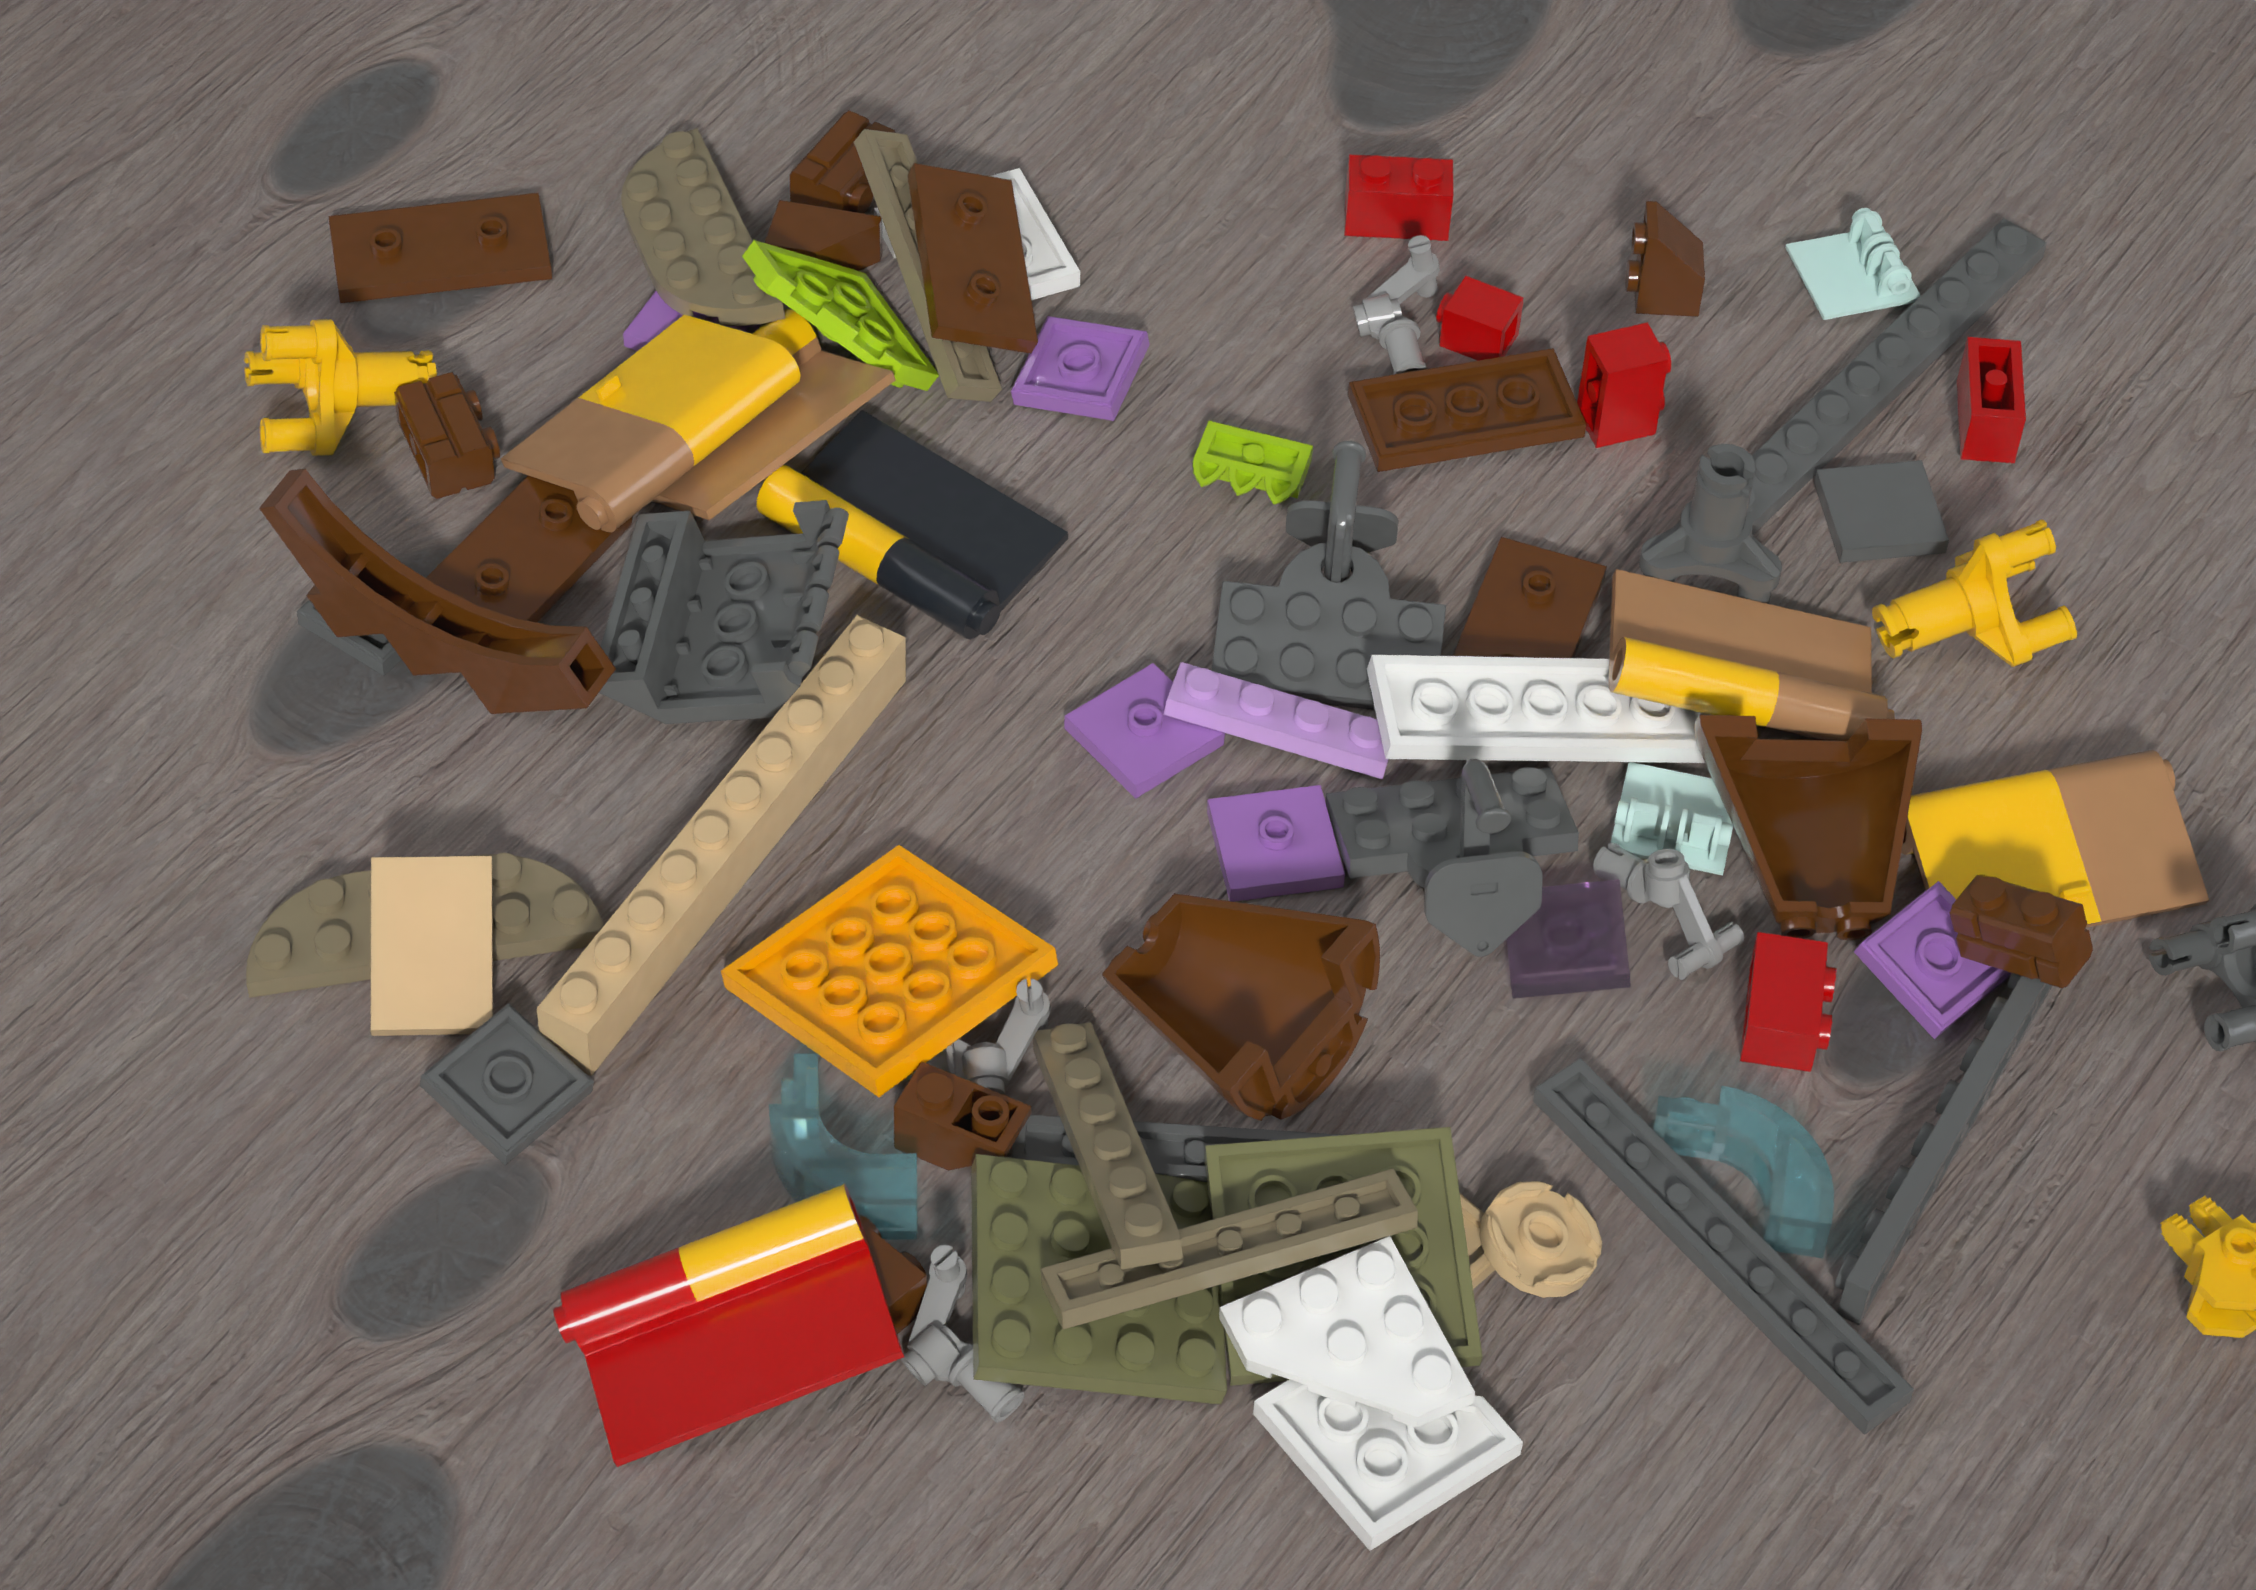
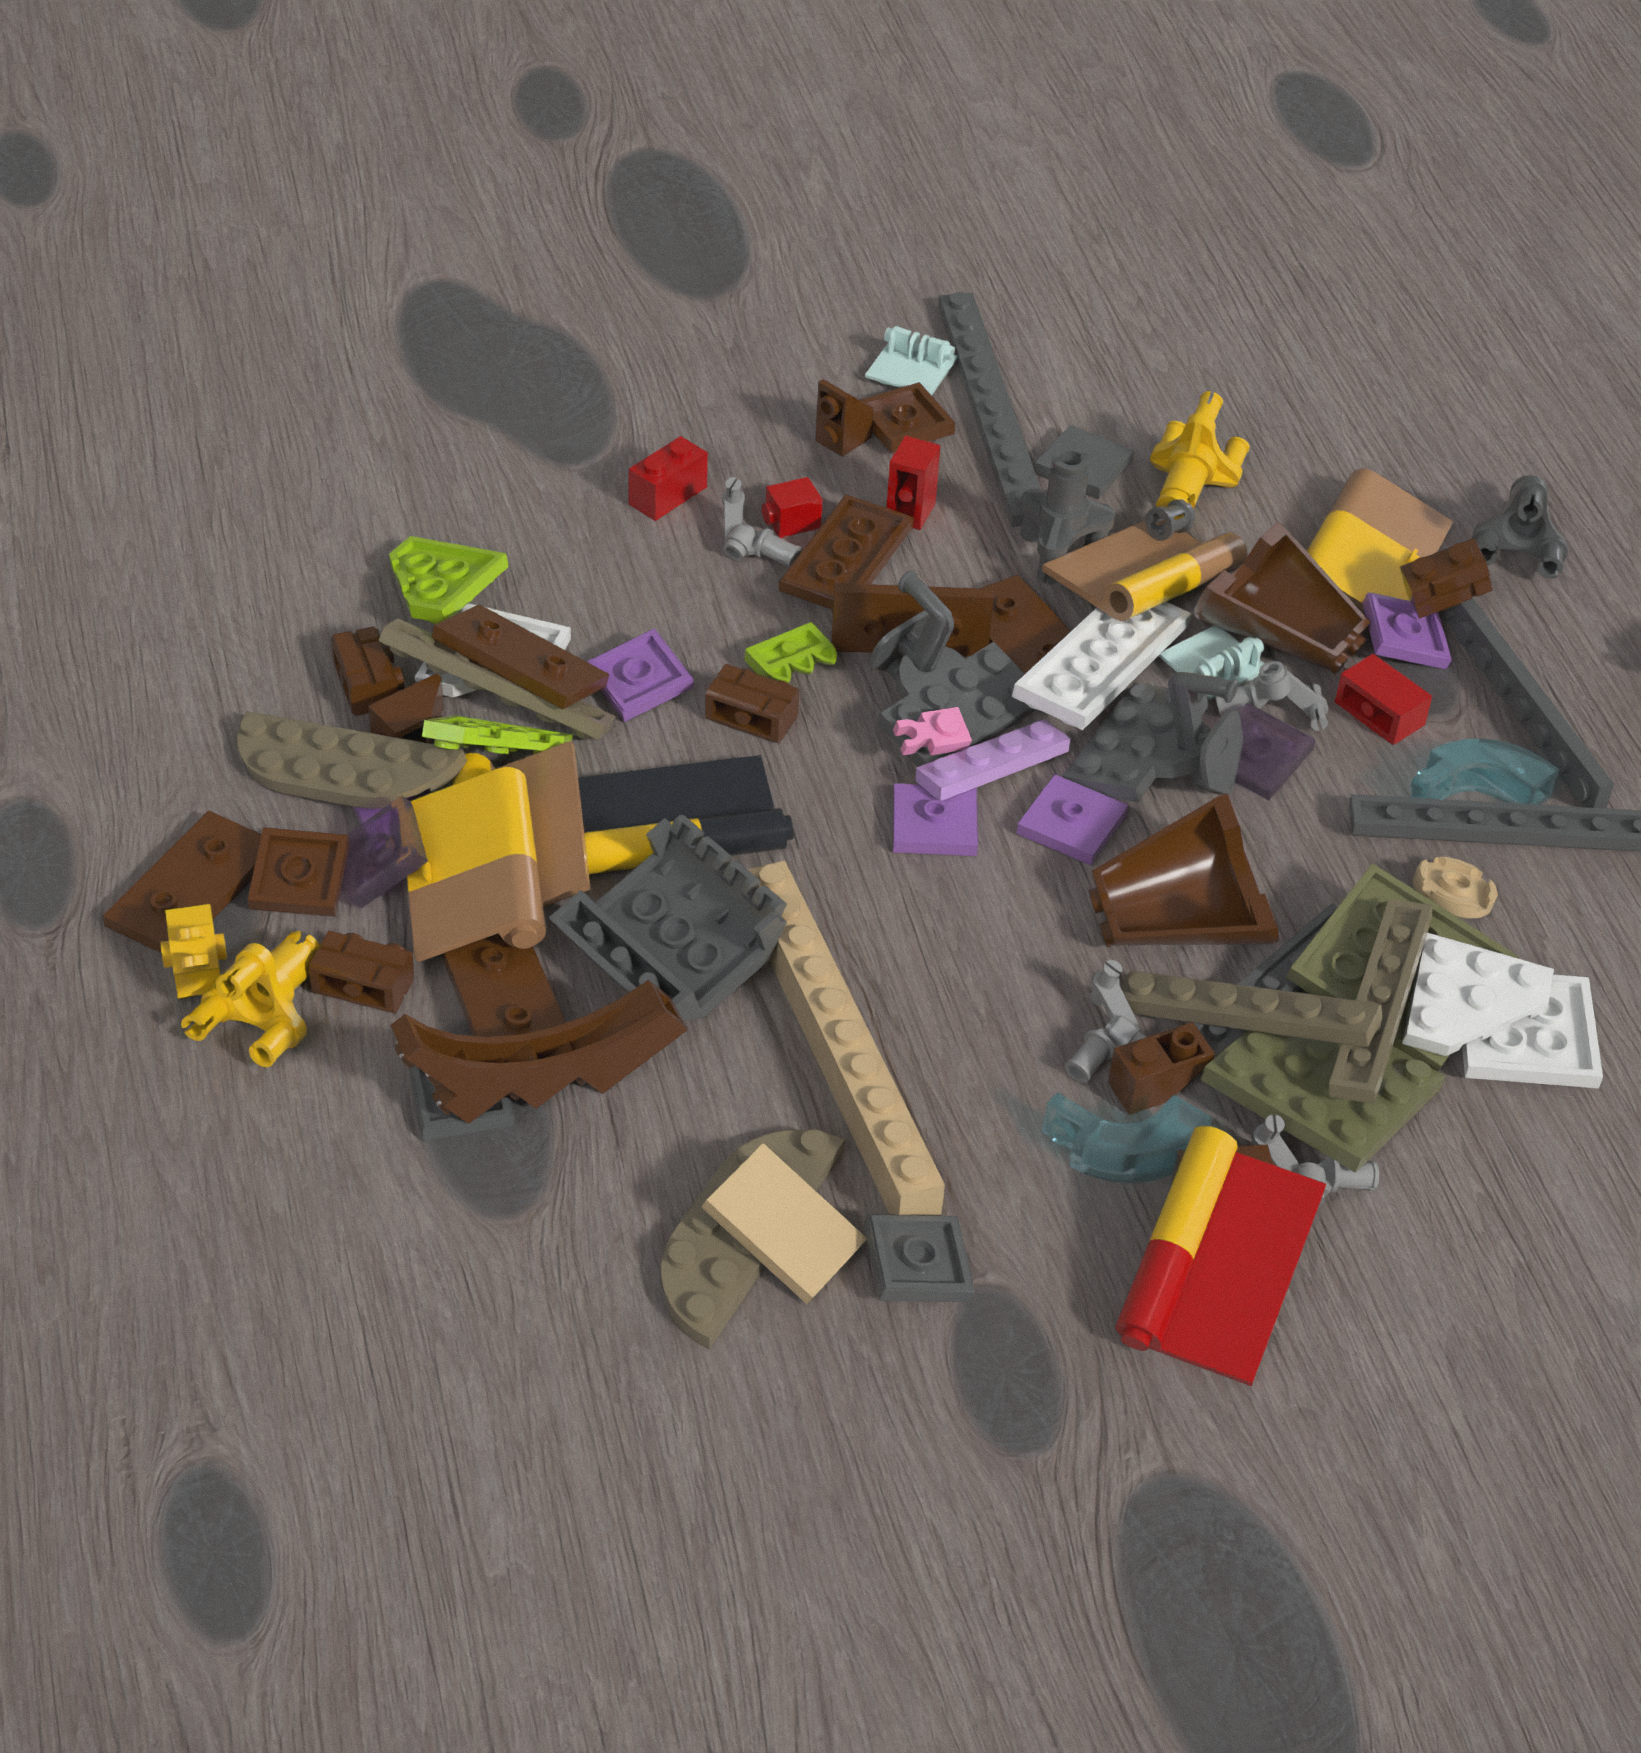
camera: 50 degrees left, 5 degrees down
light orange plate [721,845,1058,1097] -> none
red brick [1957,337,2026,463] -> none
none -> yellow hinge [160,904,227,999]
none -> reddish brown plate [247,827,350,917]
none -> clear purple plate [344,795,428,909]
none -> lime plate [389,536,509,624]
none -> reddish brown brick [705,664,799,744]
none -> reddish brown plate [831,583,994,657]
none -> reddish brown plate [860,382,955,453]
none -> bright pink plate [893,707,972,755]
none -> dark grey bush [1145,499,1195,541]

